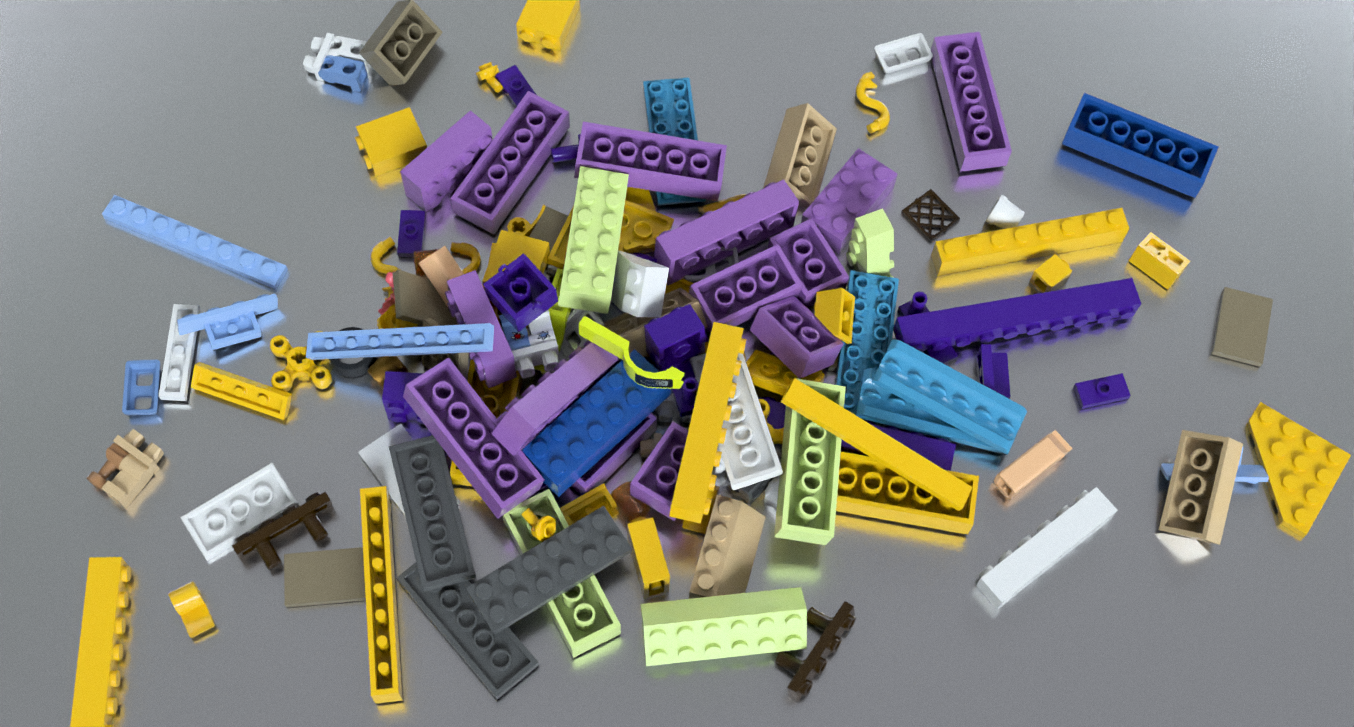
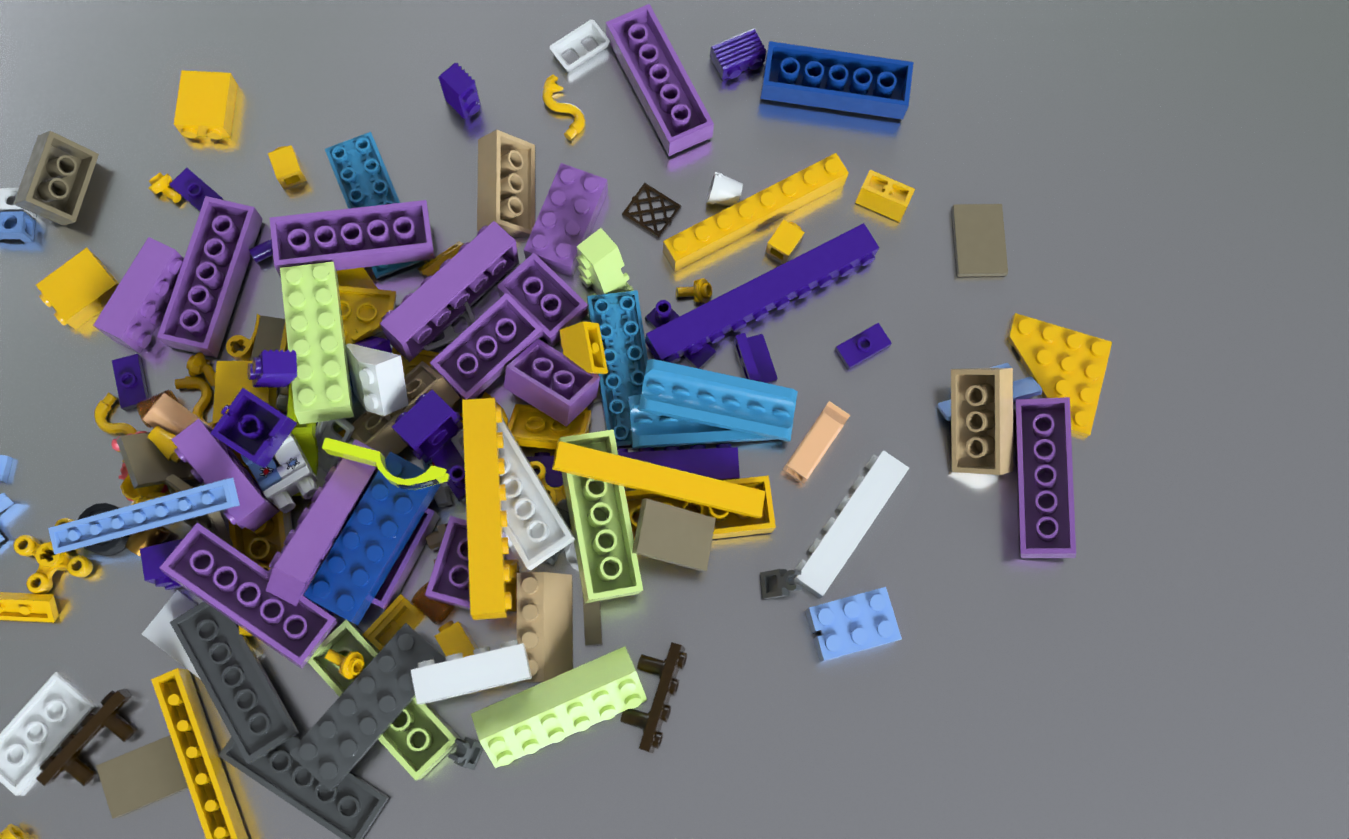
camera: 20 degrees left, 10 degrees up
none -> yellow cone [147,425,181,463]
none -> yellow plate [186,352,215,387]
none -> dark purple brick [247,349,297,387]
none -> yellow brick [268,145,307,189]
none -> white brick [411,640,532,705]
none -> dark purple brick [438,63,481,119]
none -> dark grey plate [448,737,483,770]
none -> dark tan piece [583,597,602,646]
none -> dark tan tile [632,499,716,571]
none -> yellow plate [676,278,713,303]
none -> dark purple brick [710,29,767,80]
none -> dark grey plate [760,569,803,599]
none -> light blue piece [805,587,902,662]
none -> medium lavender brick [1016,397,1076,558]

